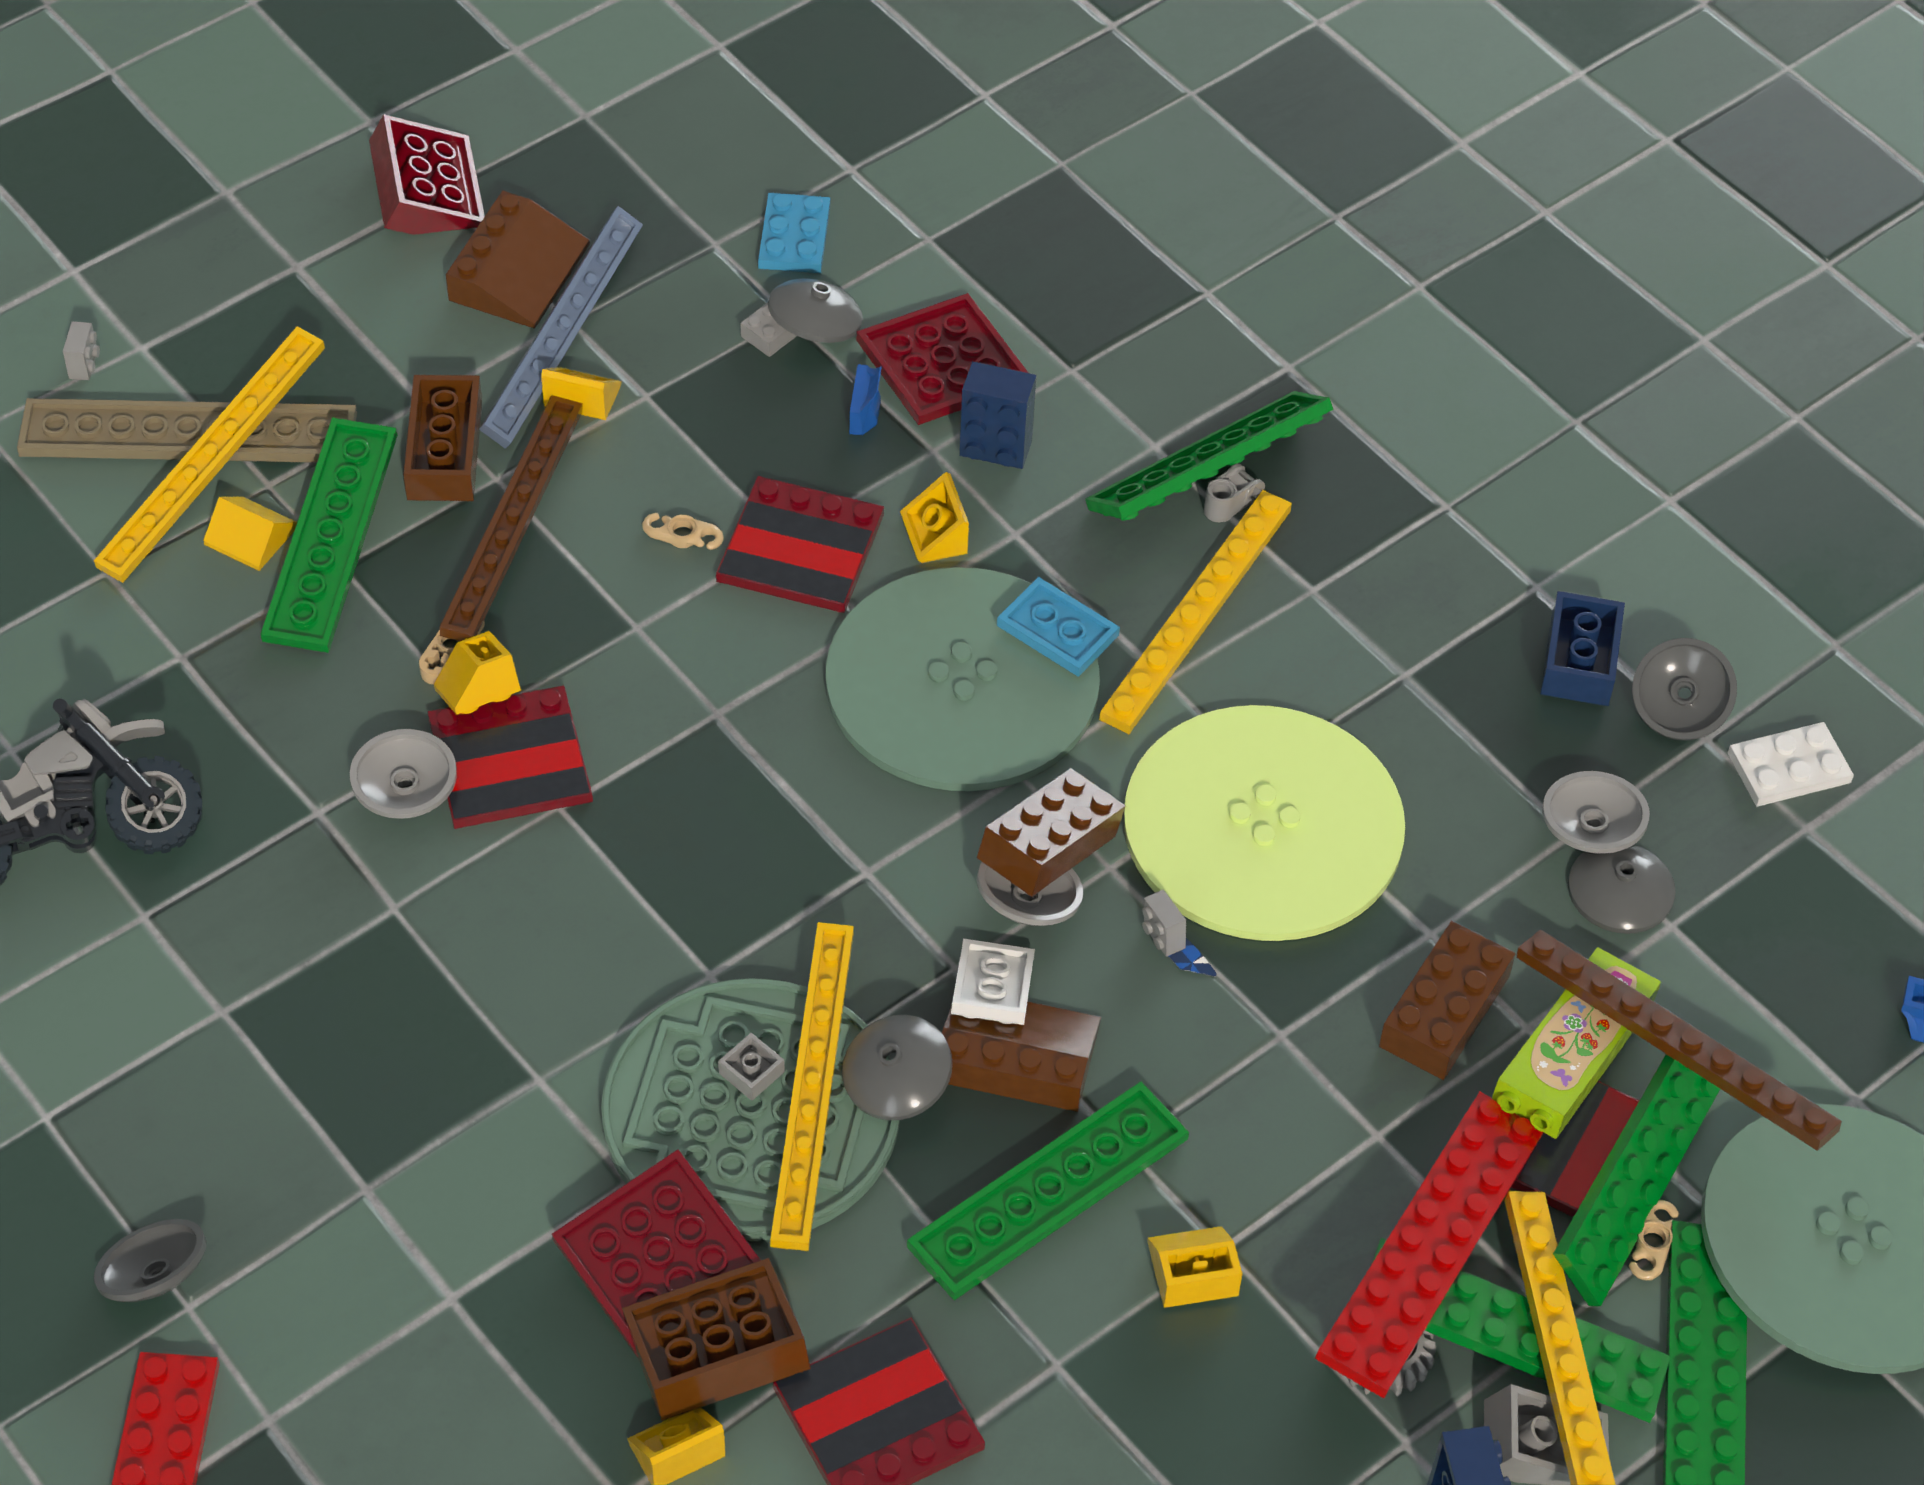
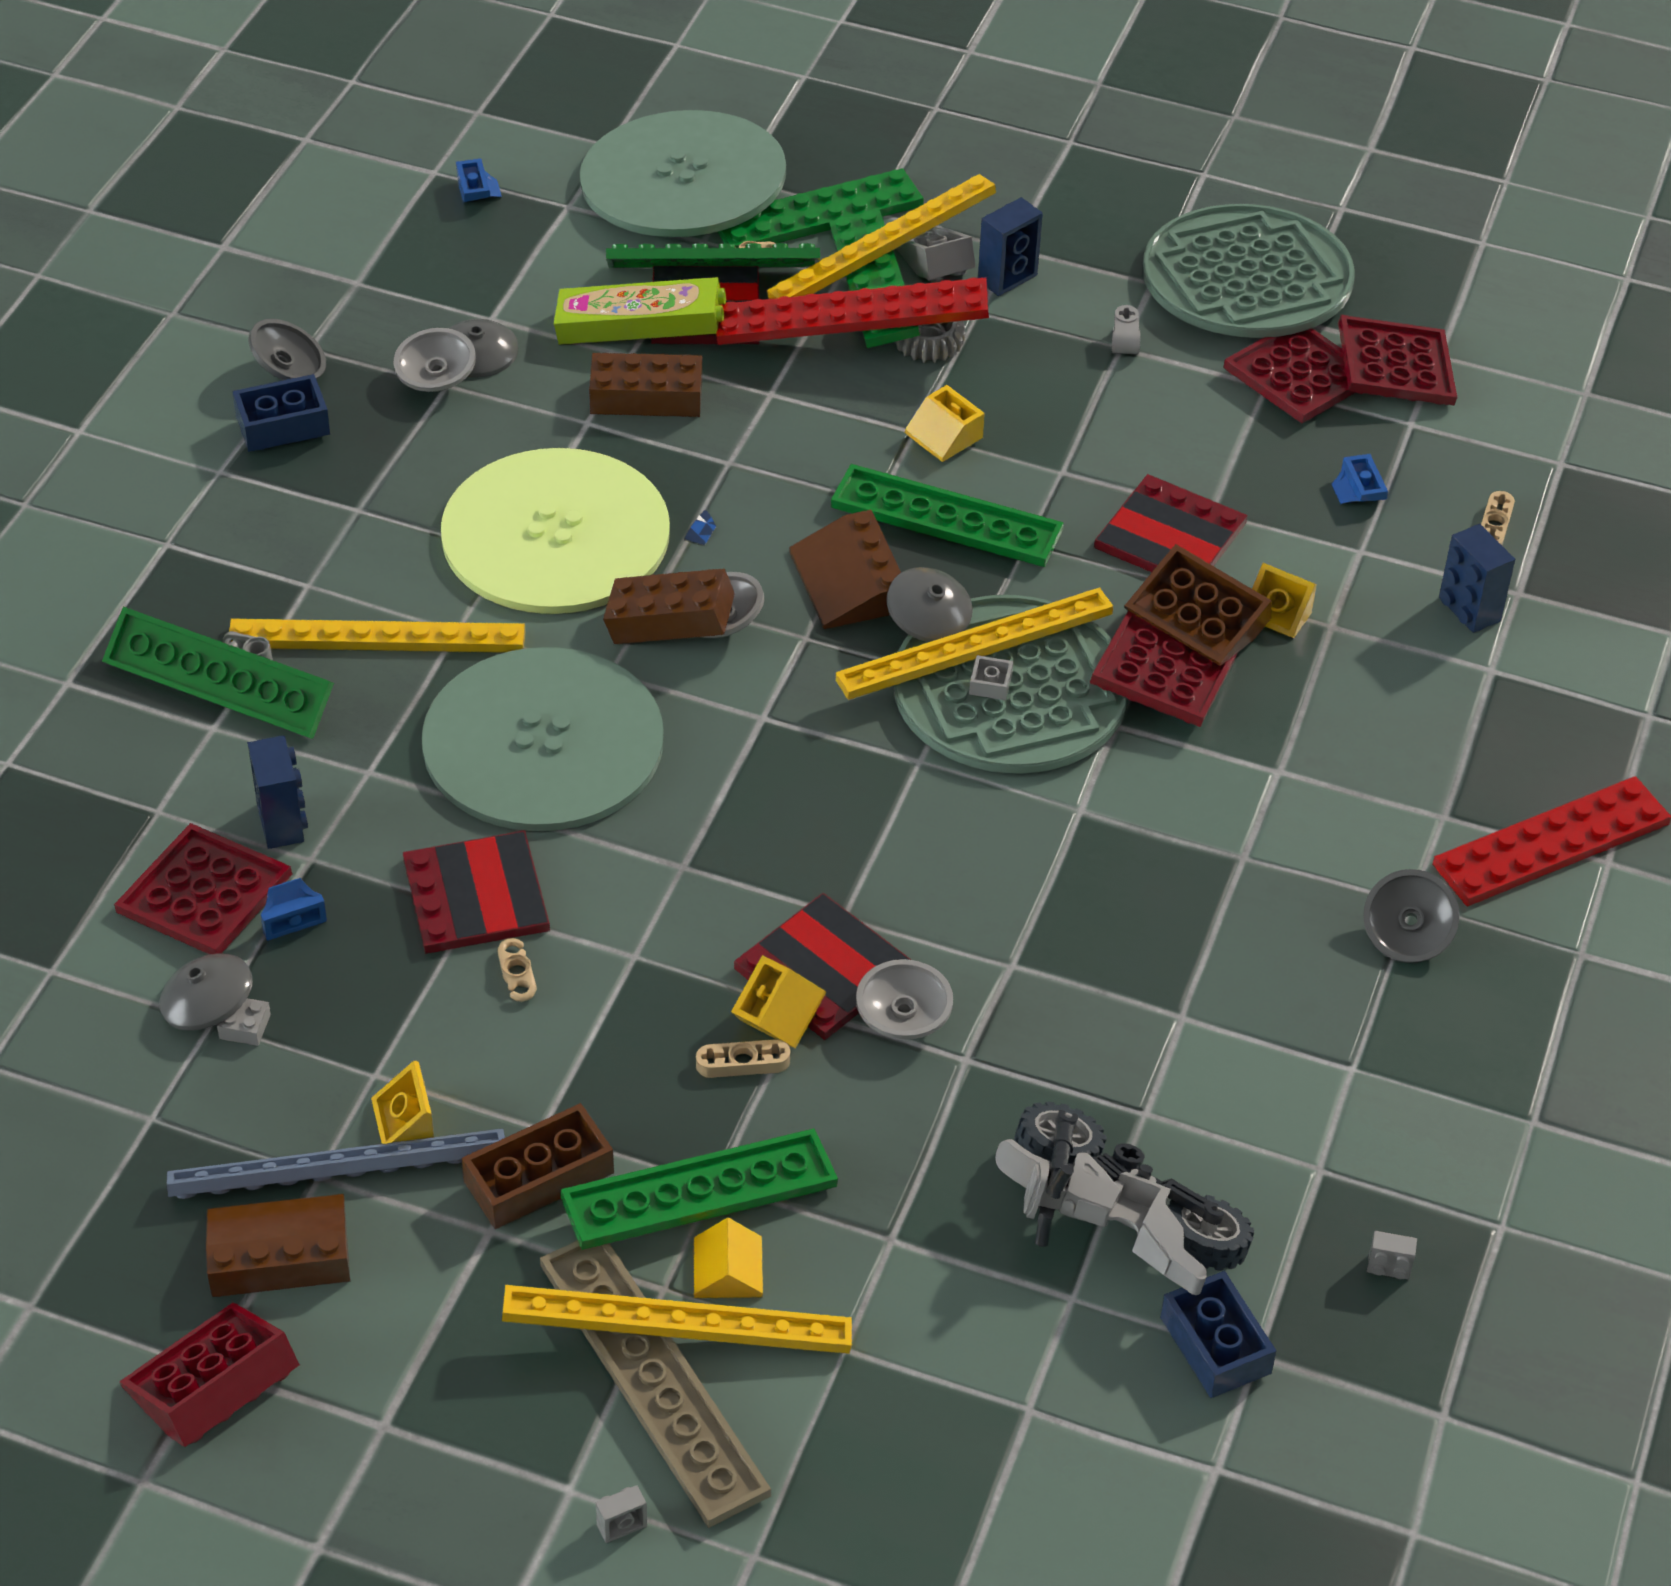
camera: 120 degrees left, 5 degrees down
reddish brown plate [440,395,583,641] -> none
dark azure plate [758,193,830,273] -> none
yellow slope [900,472,969,563] -> none
white plate [951,939,1035,1025] -> none
dark azure plate [997,577,1120,677] -> none
light grey piece [1142,889,1186,957] -> none
reddish brown plate [1516,929,1842,1151] -> none
white plate [1728,722,1854,807] -> none

